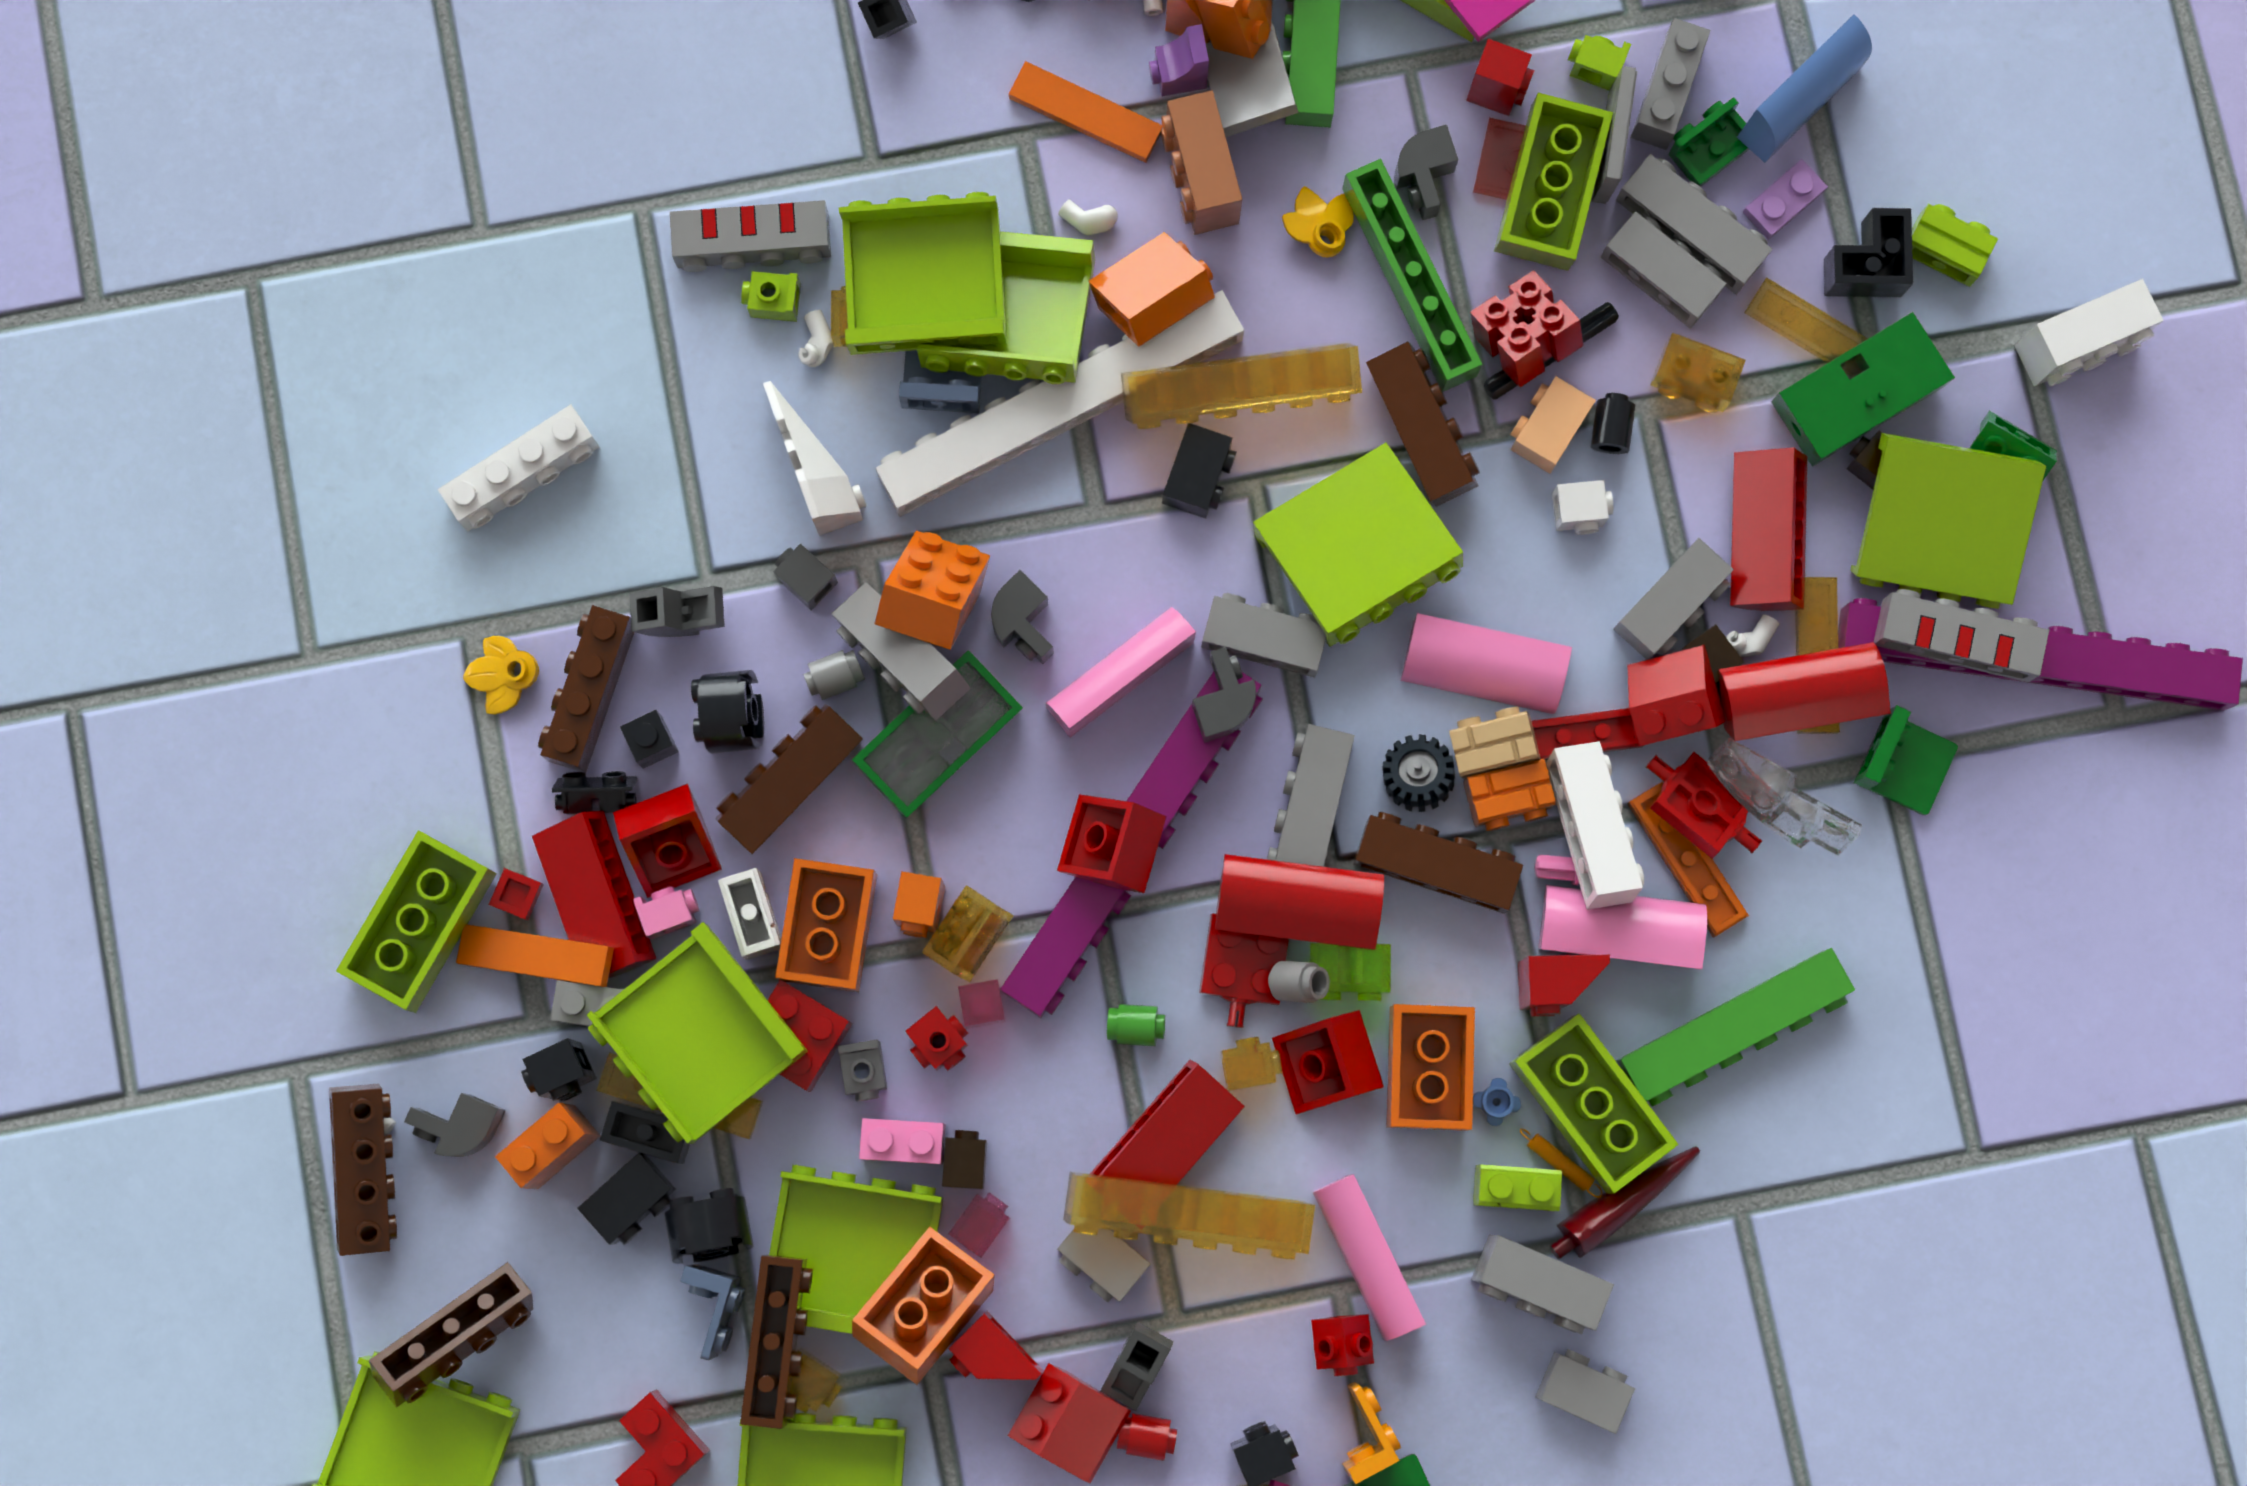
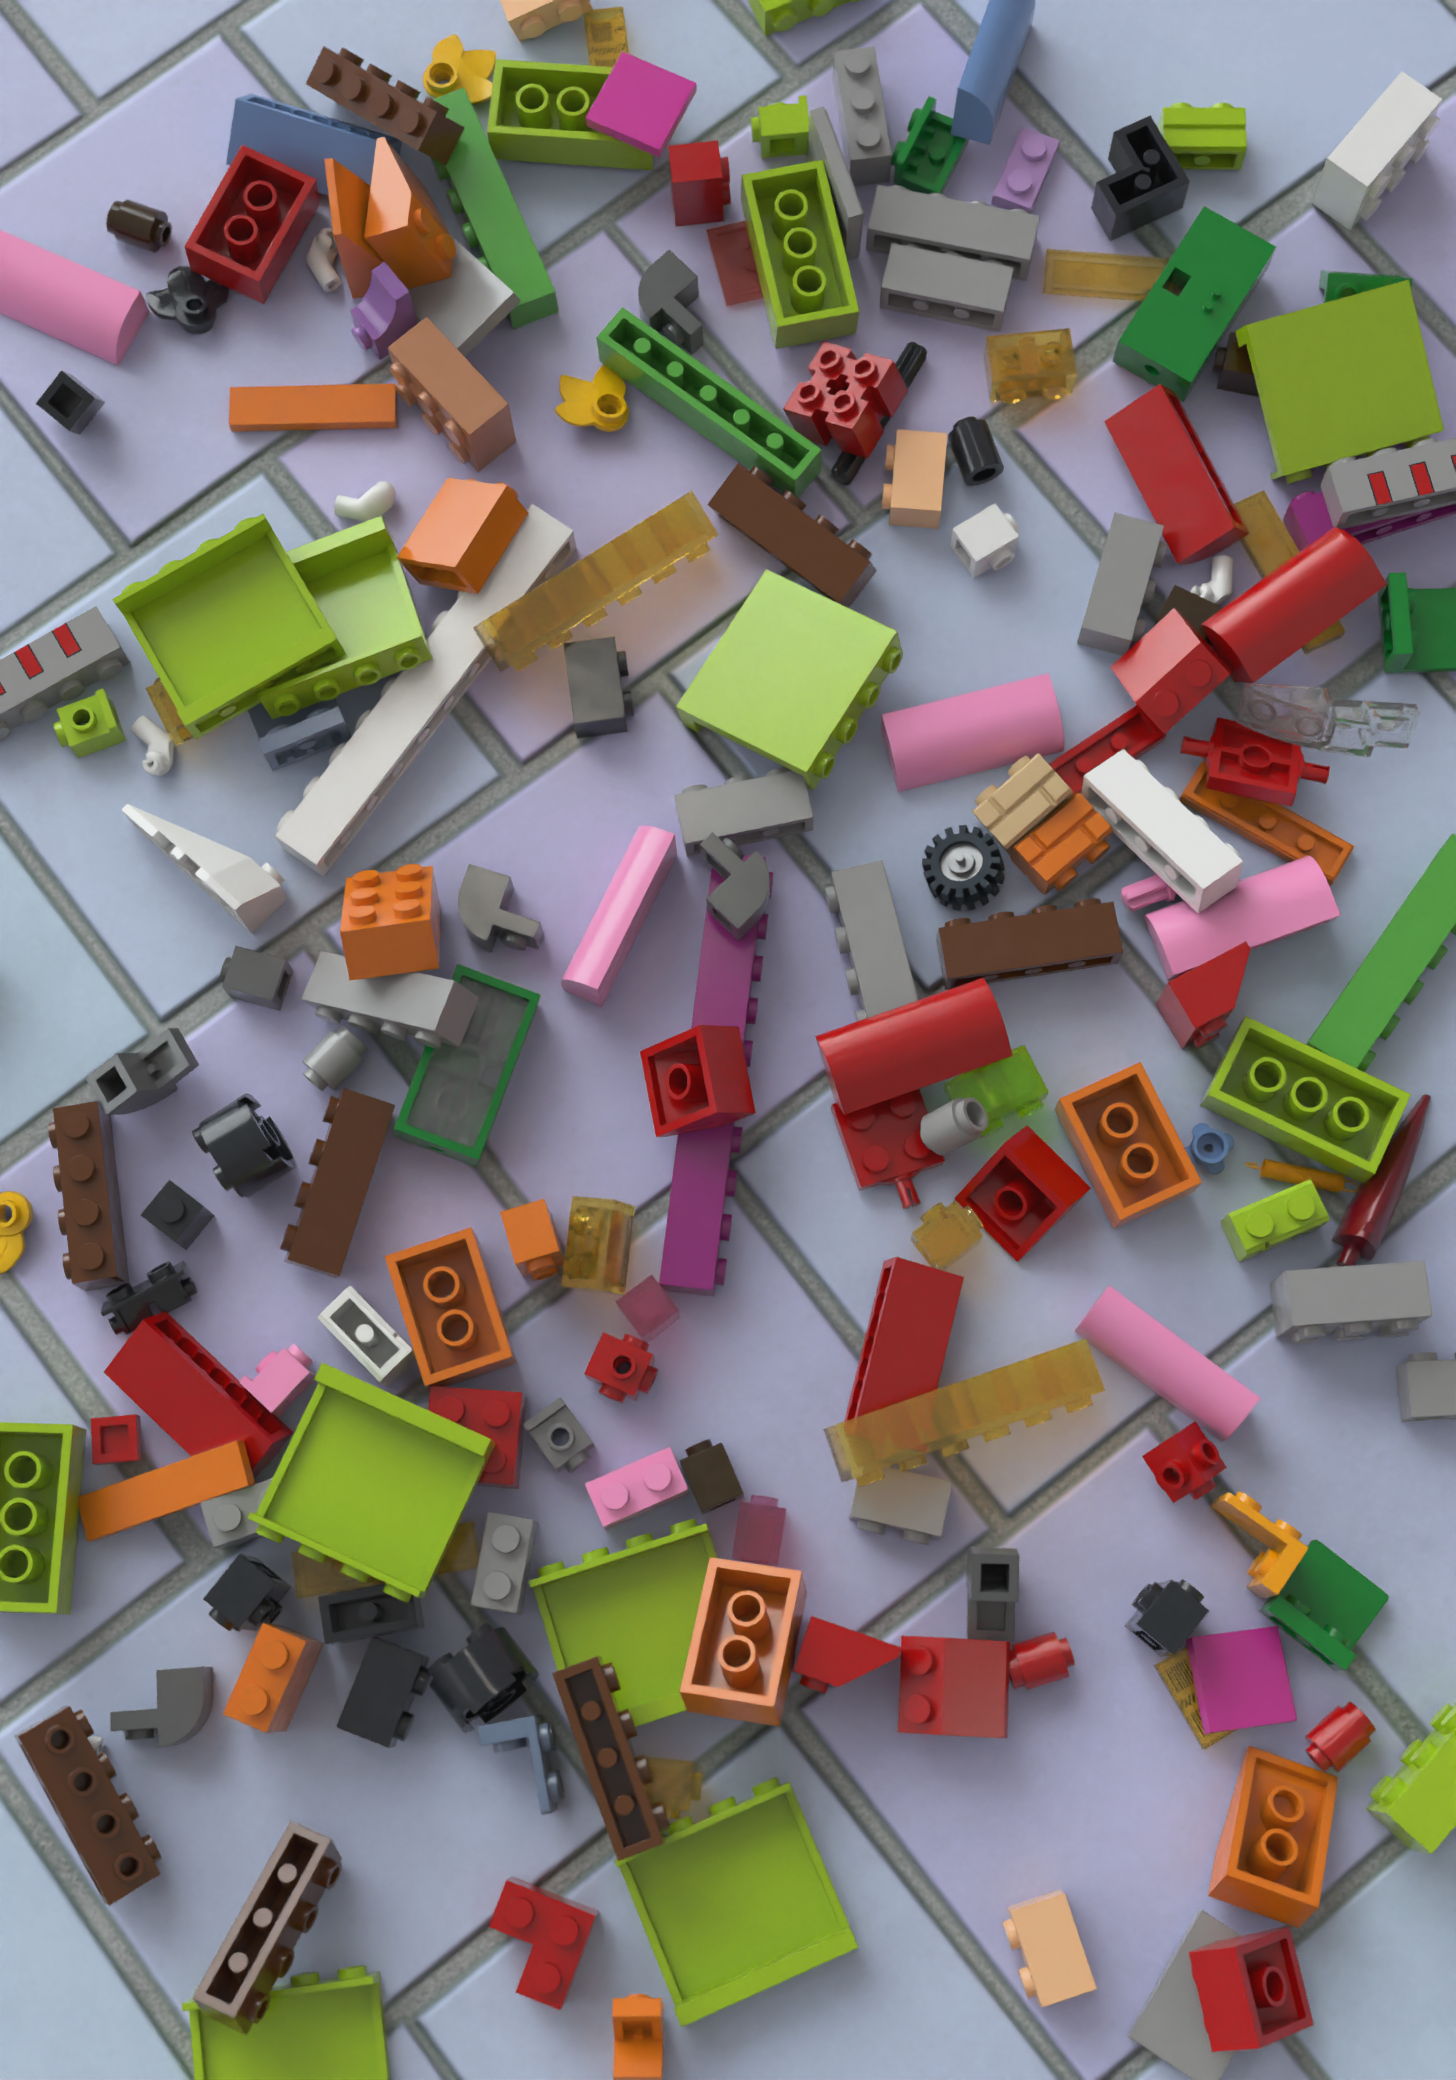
camera: 20 degrees left, 5 degrees down
red slope [613,784,722,898] -> none
bright green brick [1107,1004,1165,1046] -> none
none -> light grey brick [471,1512,538,1615]

